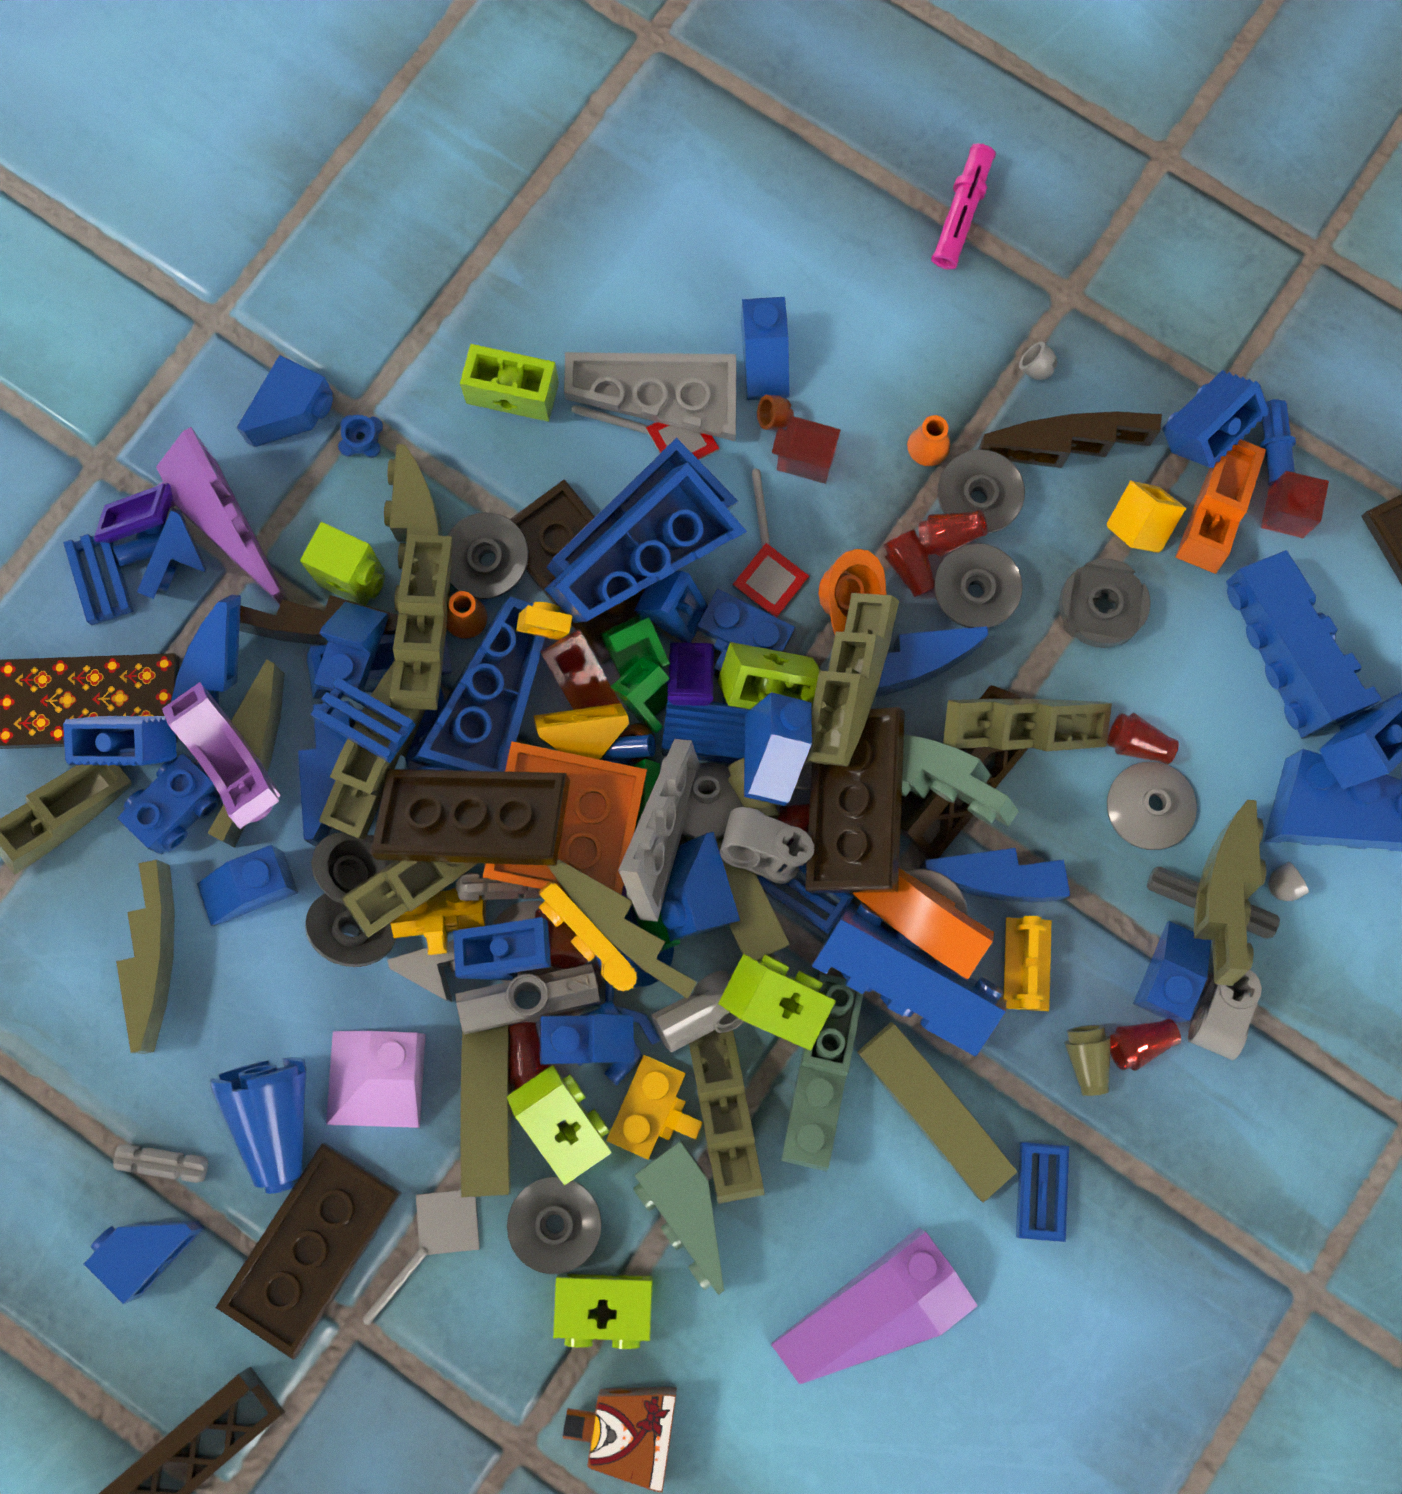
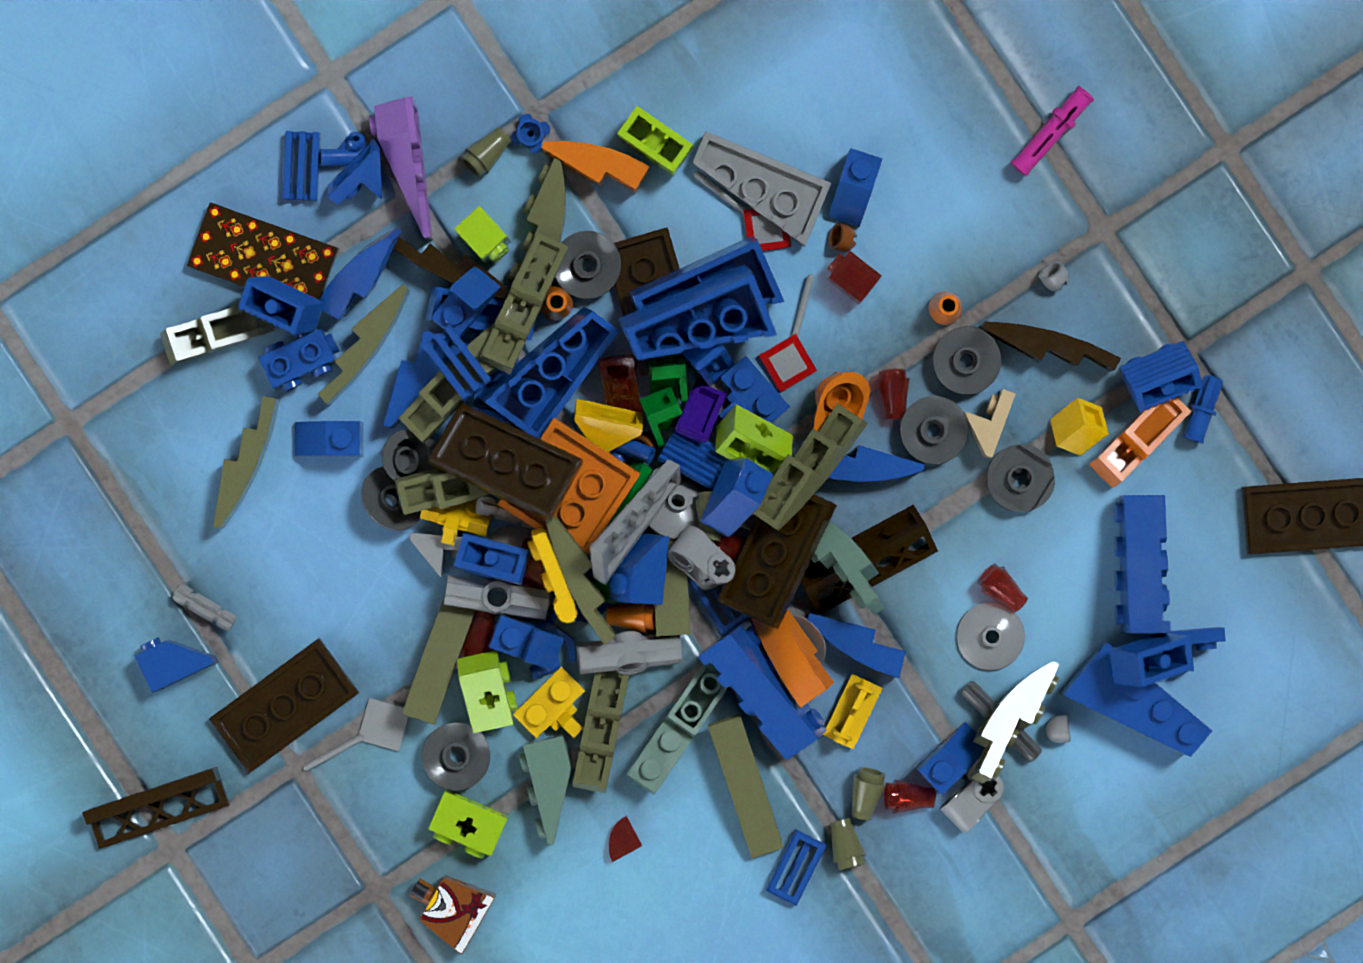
camera: 20 degrees right, 10 degrees up
dark purple tile [94,483,173,543] -> none
medium lavender arch [162,682,281,829] -> none
blue cone [210,1057,306,1194] -> none
blue slope [236,355,333,447] -> none
lavender slope [326,1031,426,1128] -> none
yellow plate [516,602,572,640] -> none
lime brick [718,954,836,1051] -> none
medium lavender wedge [771,1227,978,1384] -> none
clear red cone [918,510,988,557] -> none
olive slope [943,699,1112,752] -> none
clear red brick [1261,471,1329,538] -> none
none -> olive cone [461,127,511,177]
none -> orange slope [541,141,650,193]
none -> orange cone [606,603,656,633]
none -> clear red tile [609,815,643,862]
none -> olive cone [830,818,866,871]
none -> tan slope [964,389,1016,459]

